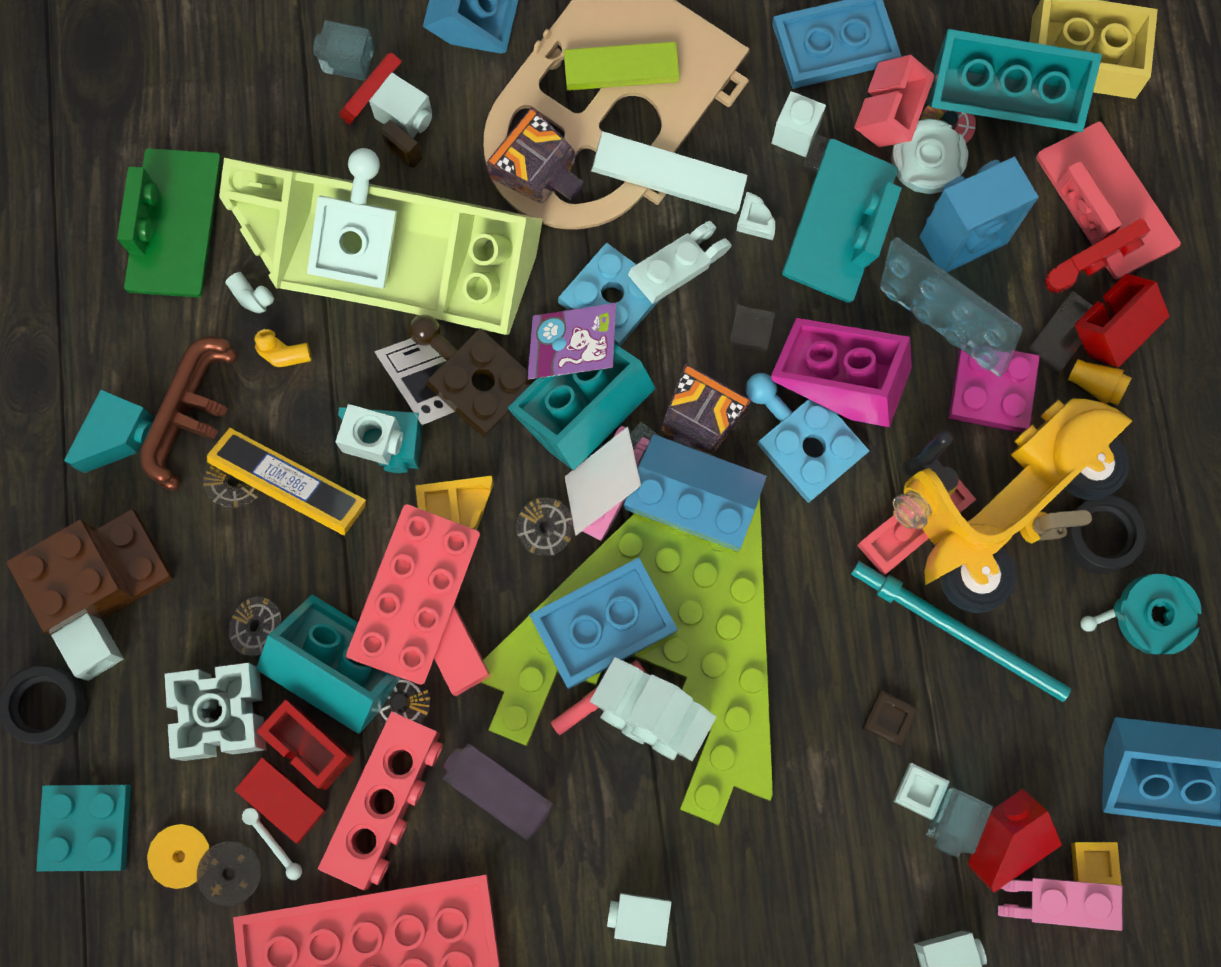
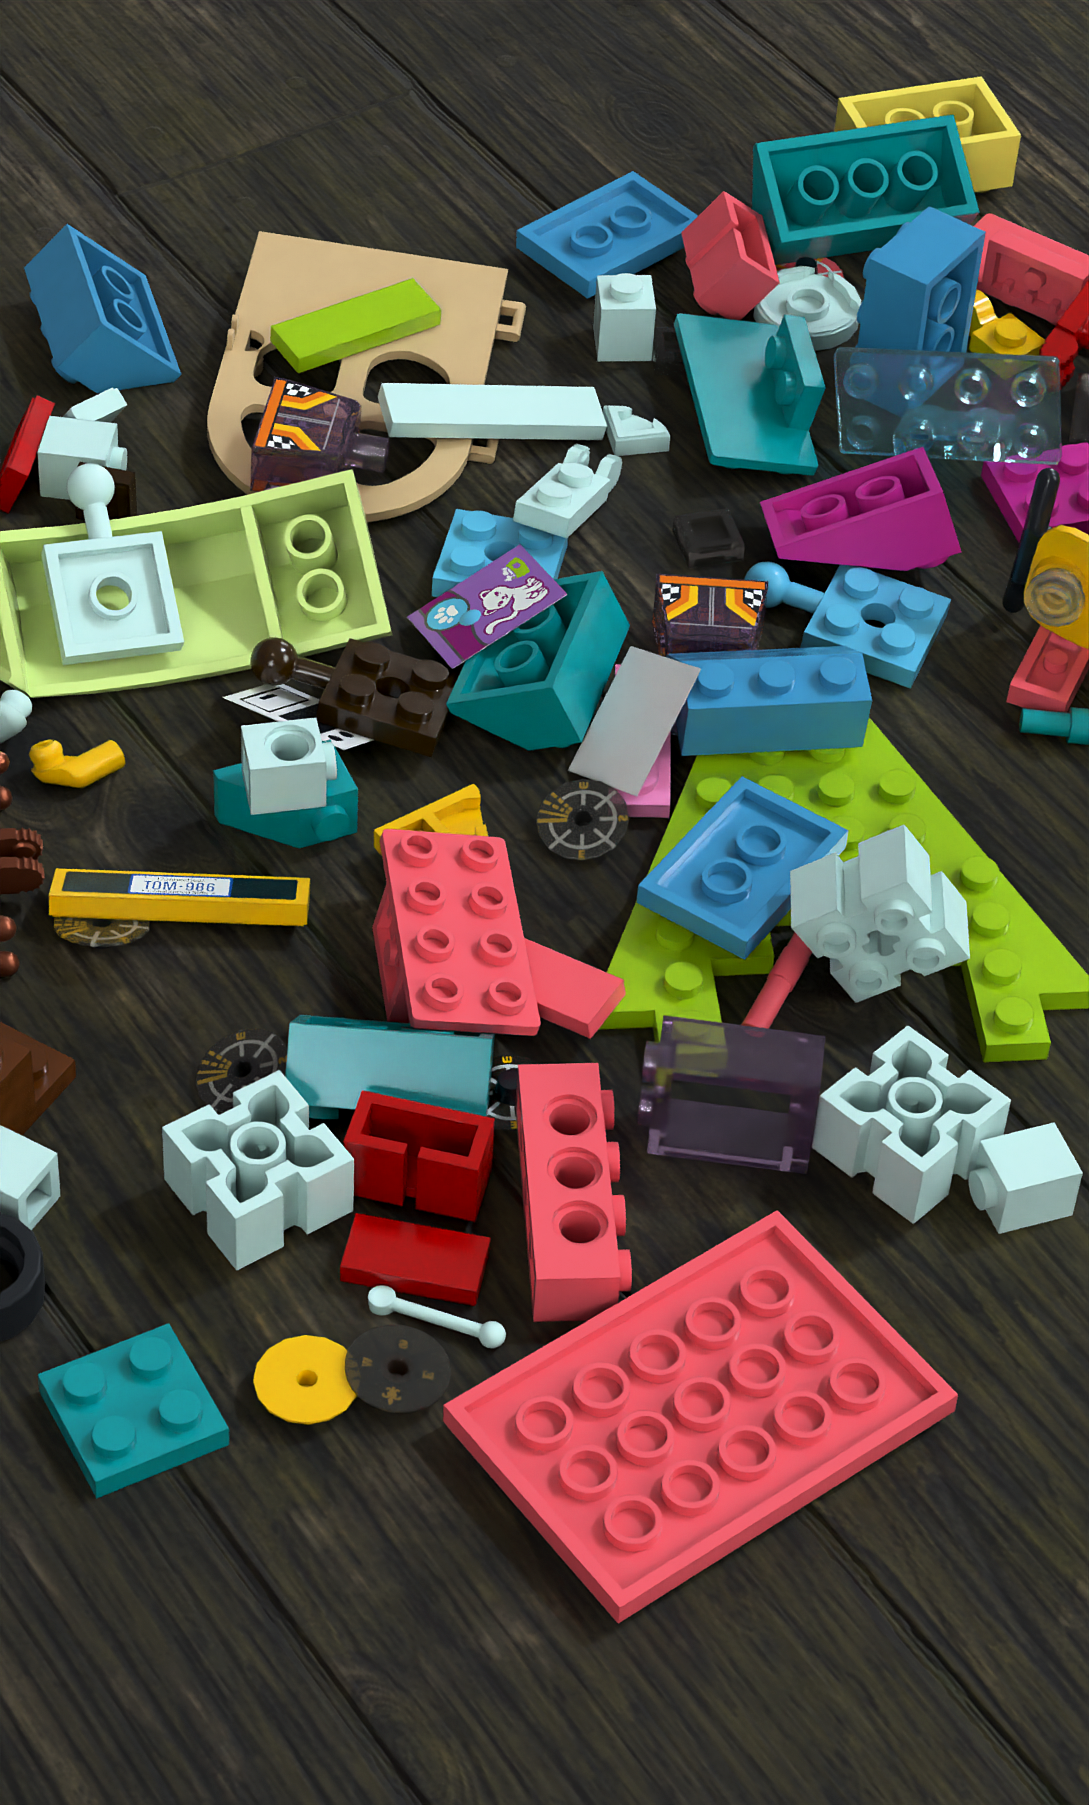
camera: 30 degrees left, 30 degrees down
none -> light aqua tile [63,387,127,423]
none -> light aqua brick [812,1026,1011,1224]
none -> yellow plate [968,289,1045,378]

